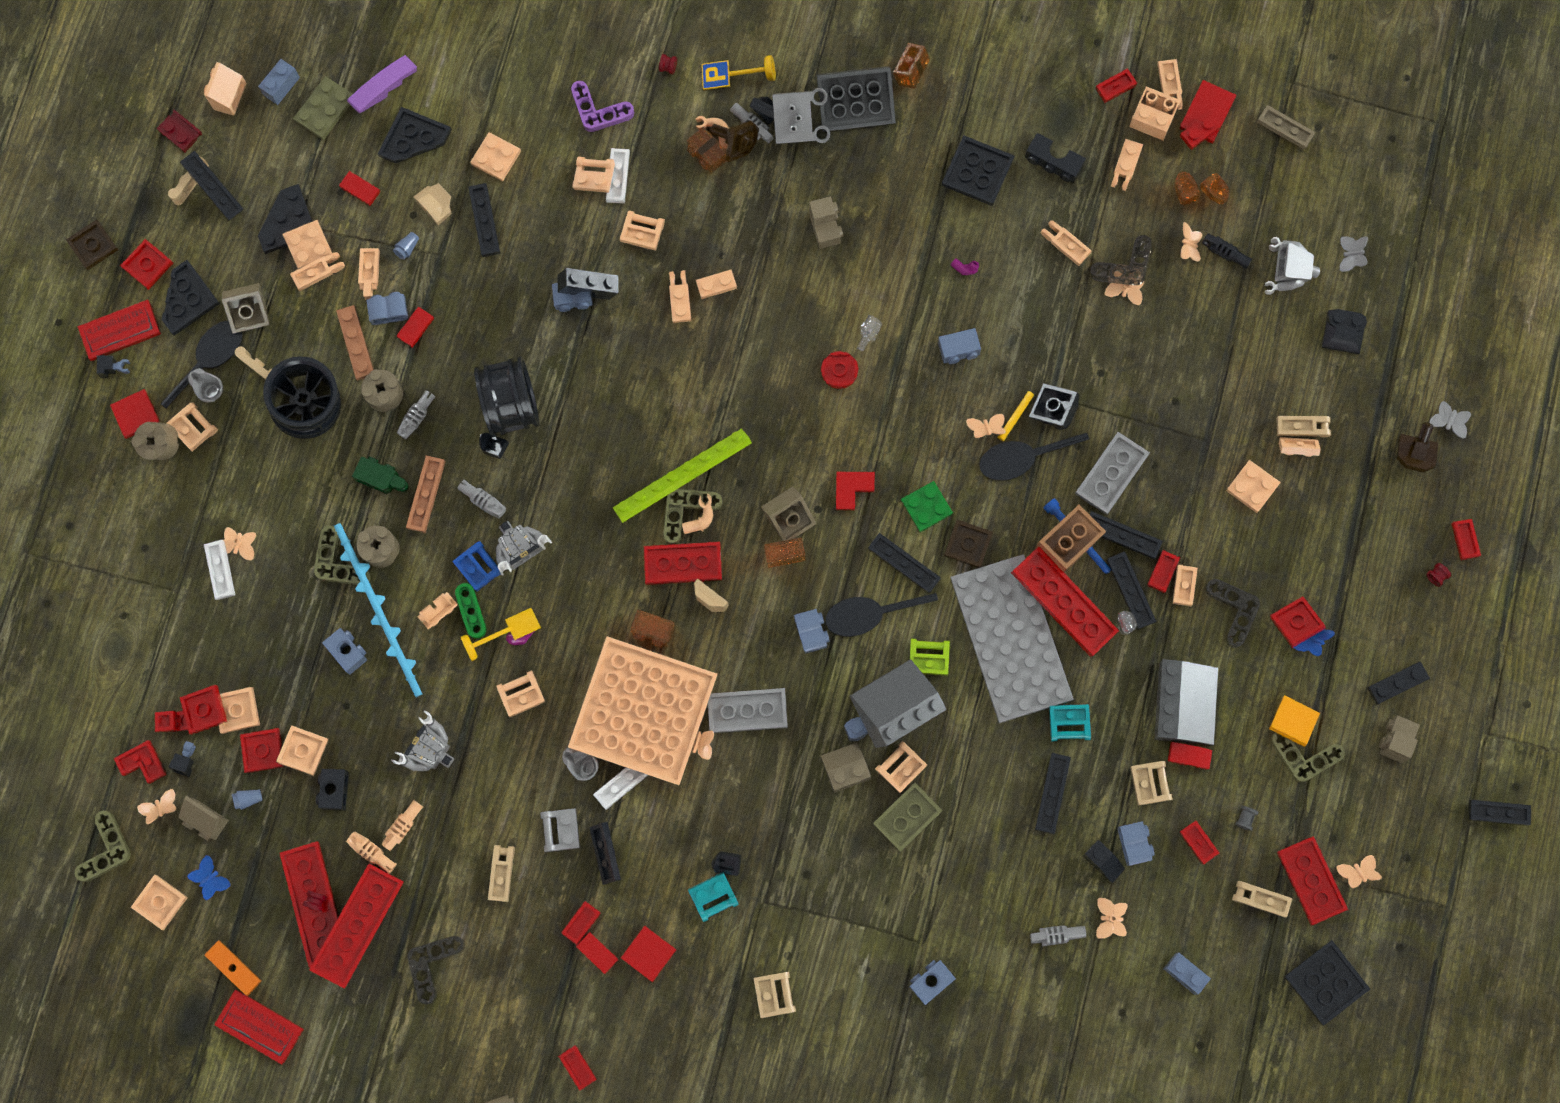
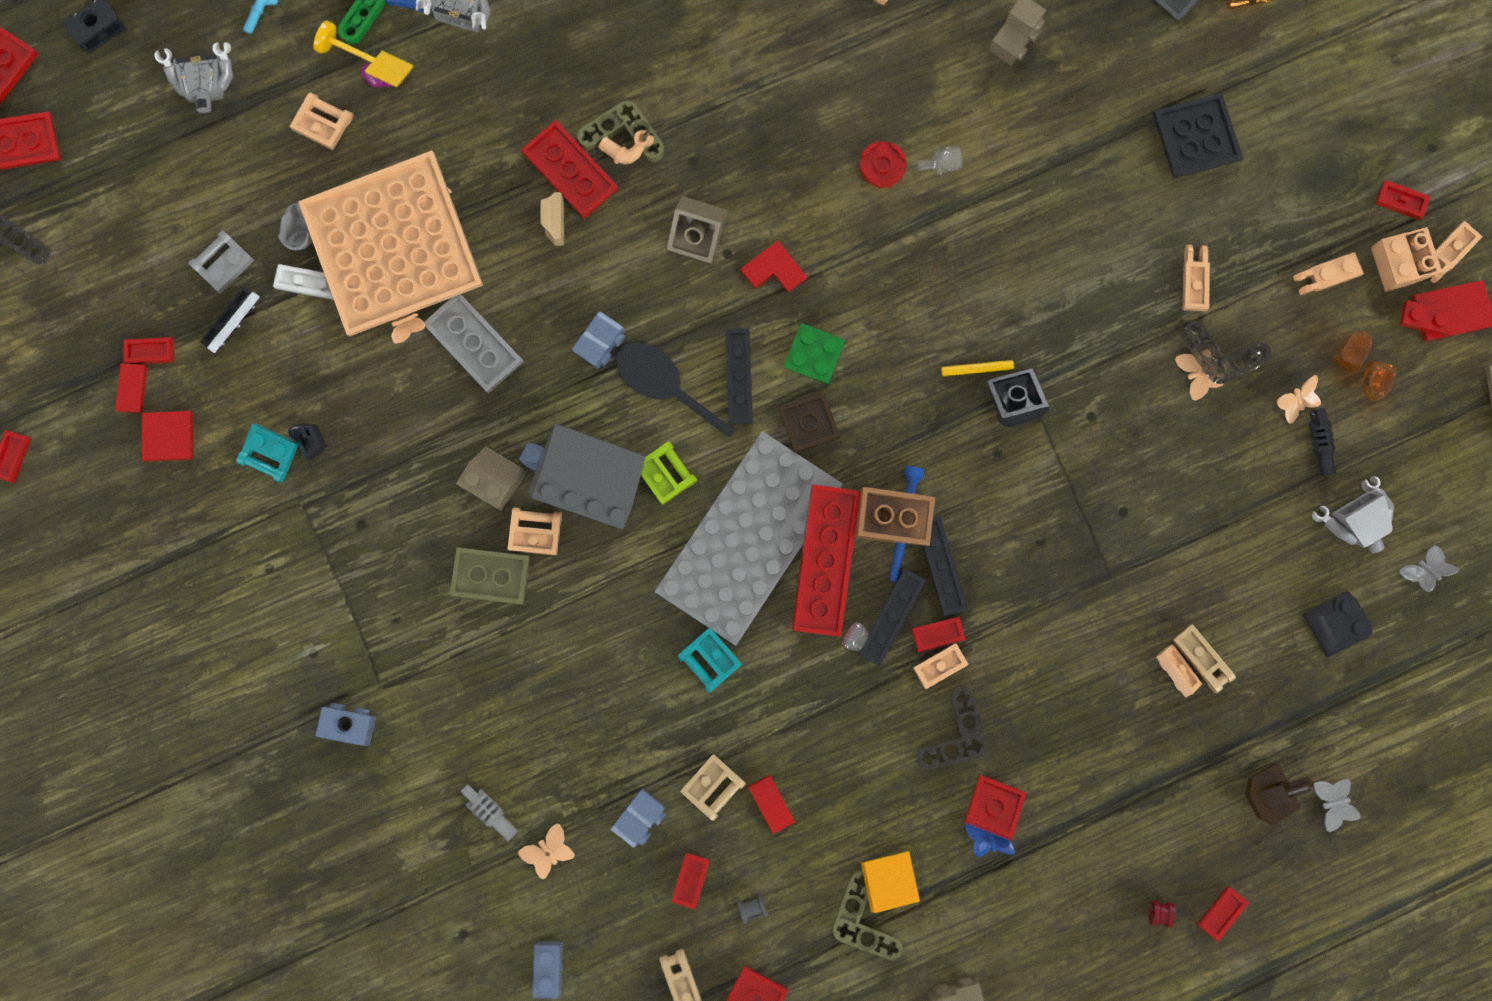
camera: 45 degrees right, 5 degrees up
light nougat hinge [346,832,397,874] -> none
light nougat hinge [382,800,423,851] -> none
tan plate [488,845,515,902] -> none
lime plate [613,428,752,523] -> none
clear orange brick [630,609,676,648] -> none
tan plate [754,972,796,1018] -> none
clear orange brick [764,537,806,568] -> none
sand blue brick [938,328,981,364] -> none
magenta arm [950,258,979,275] -> none
light nougat piece [966,414,1006,438] -> none
black piece [980,433,1089,481] -> none
black arch [1025,133,1086,183] -> none
black plate [1035,753,1071,834] -> none
light grey plate [1075,432,1150,515] -> none
black slope [1083,840,1125,883] -> none
slope [1154,659,1218,745] -> none
light nougat plate [1226,460,1281,513] -> none
black plate [1368,661,1430,705] -> none

